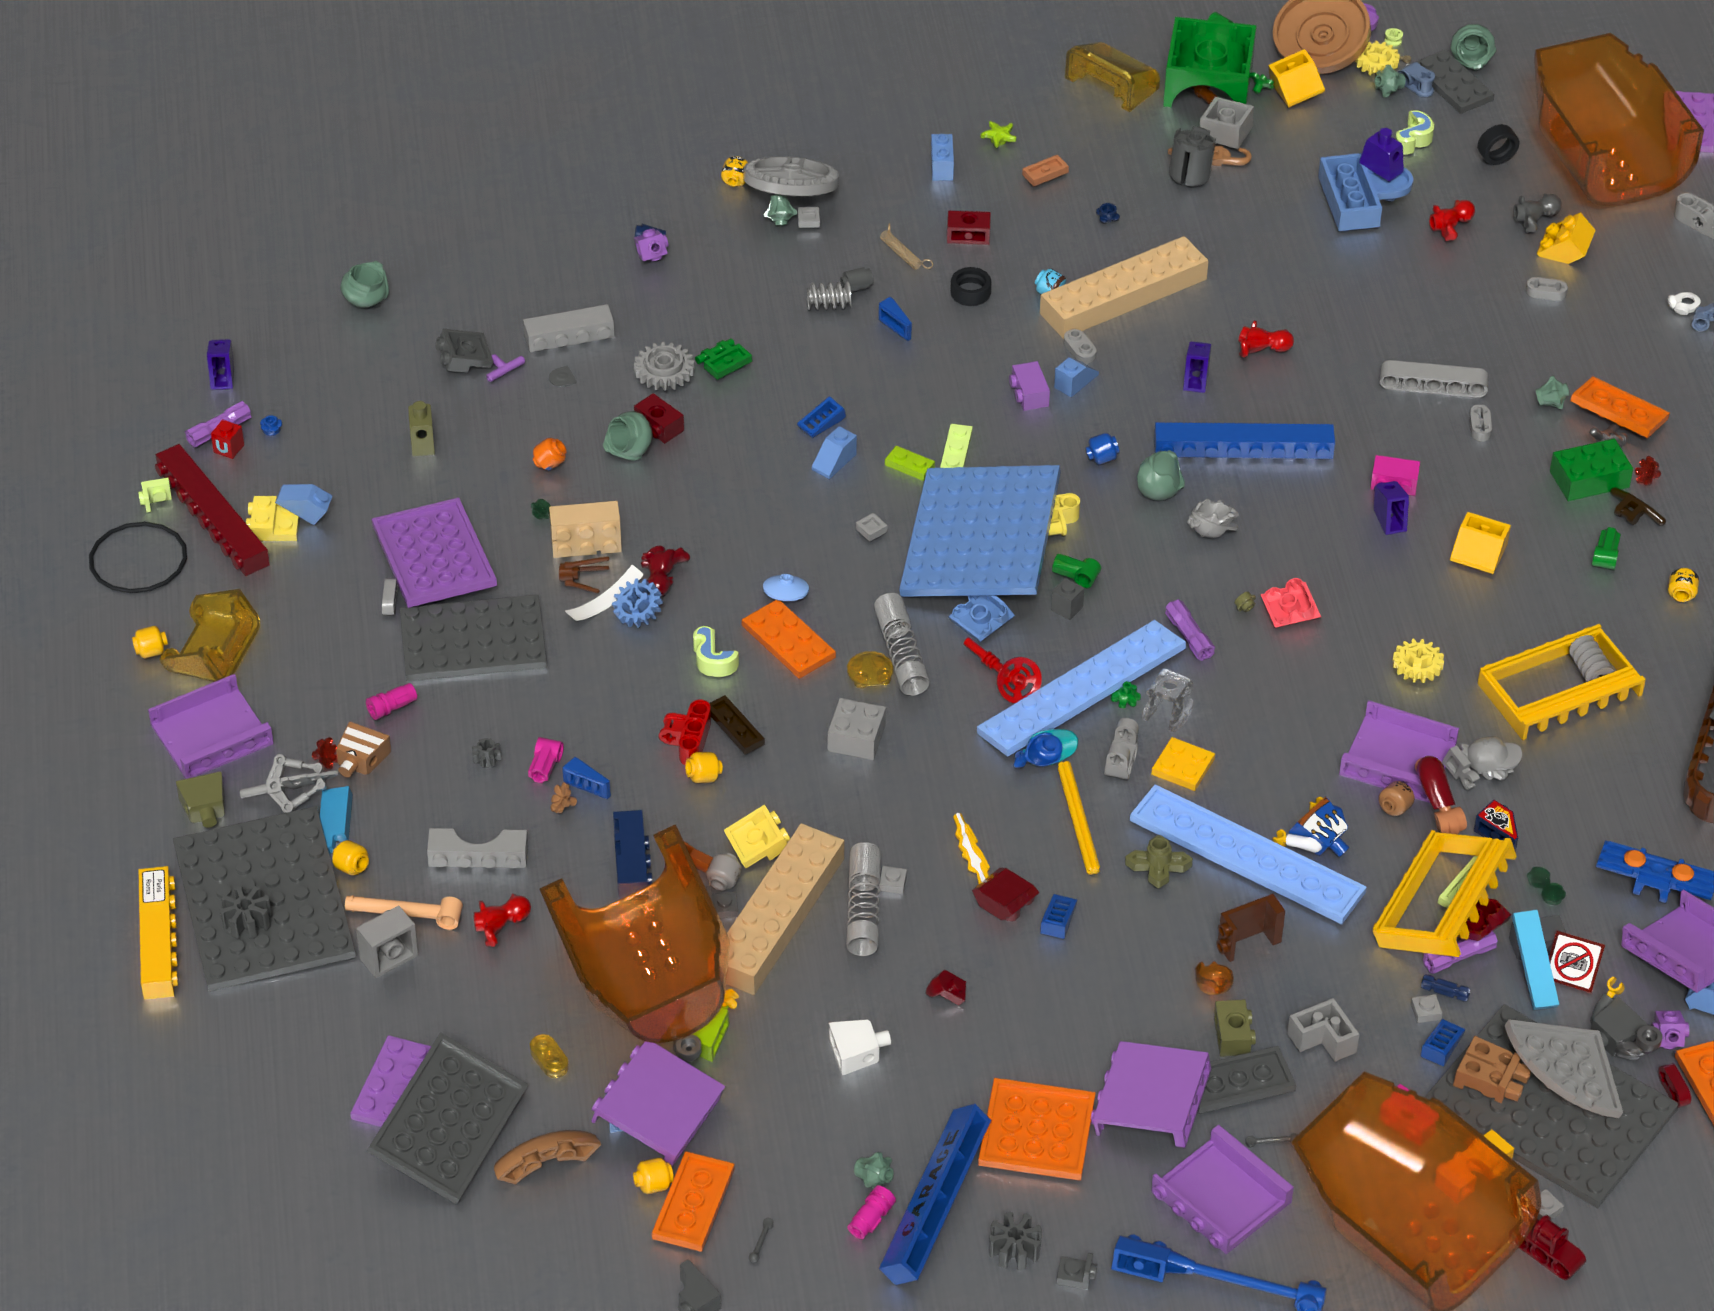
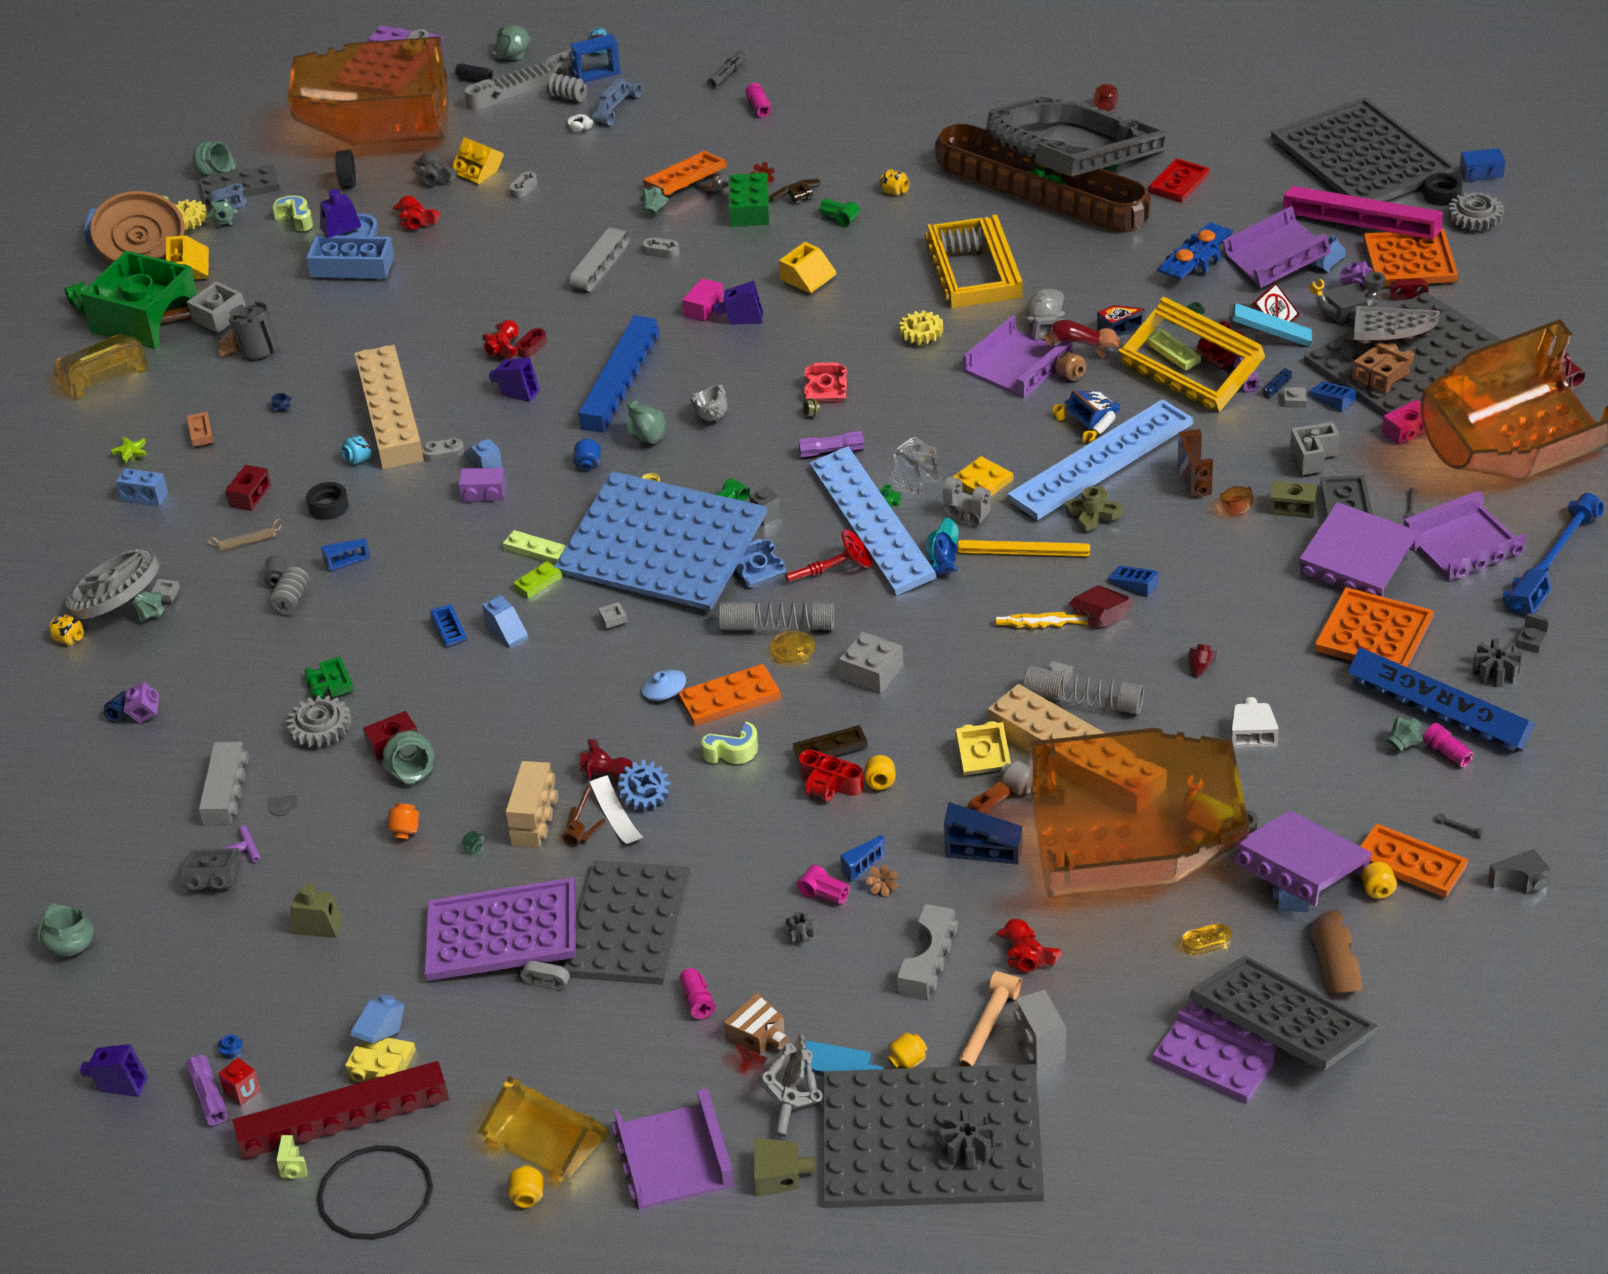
camera: 70 degrees left, 5 degrees down
yellow brick [138,866,179,999] -> none
none -> dark red beam [516,328,547,358]

